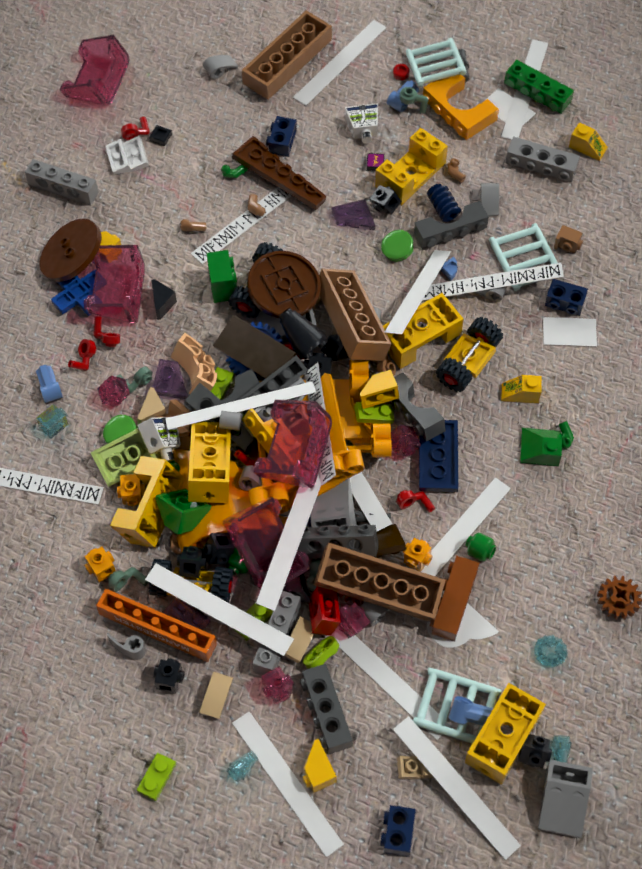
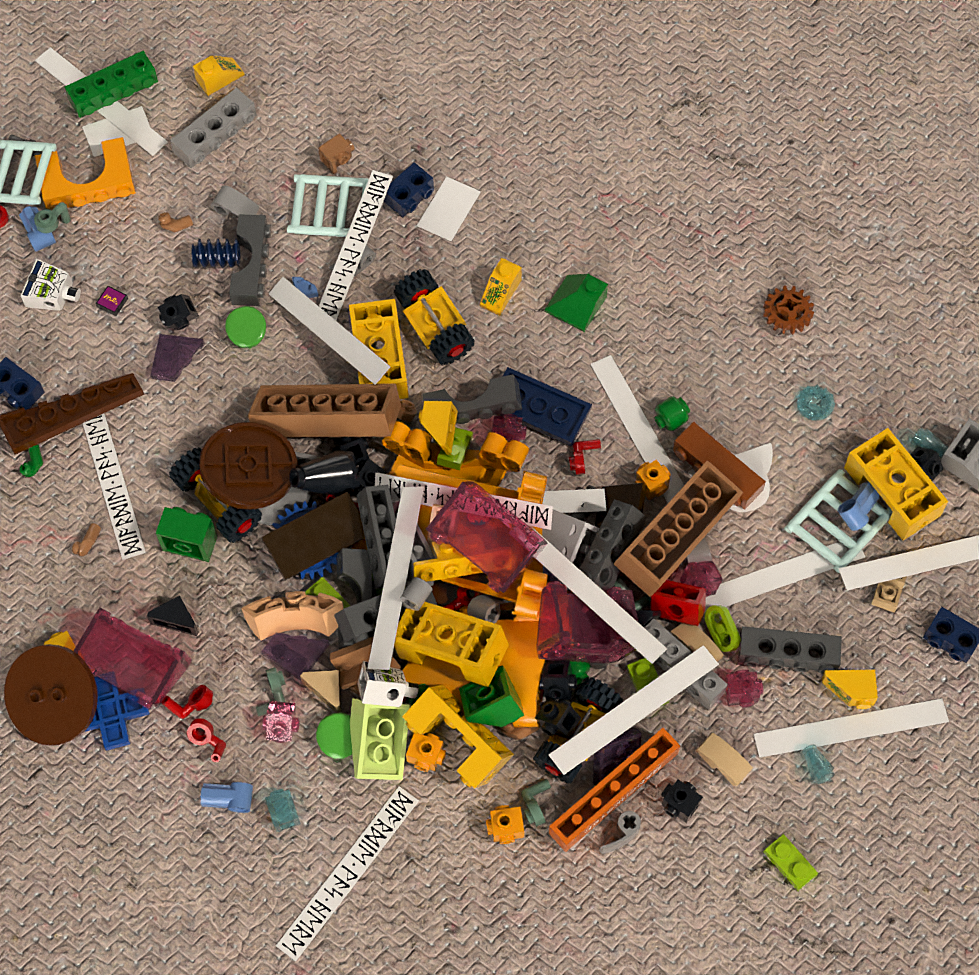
camera: 65 degrees left, 5 degrees up
medium nougat arm [248,194,266,216] -> none
yellow plate [375,128,448,205] -> none
green arm [558,421,574,449] -> none

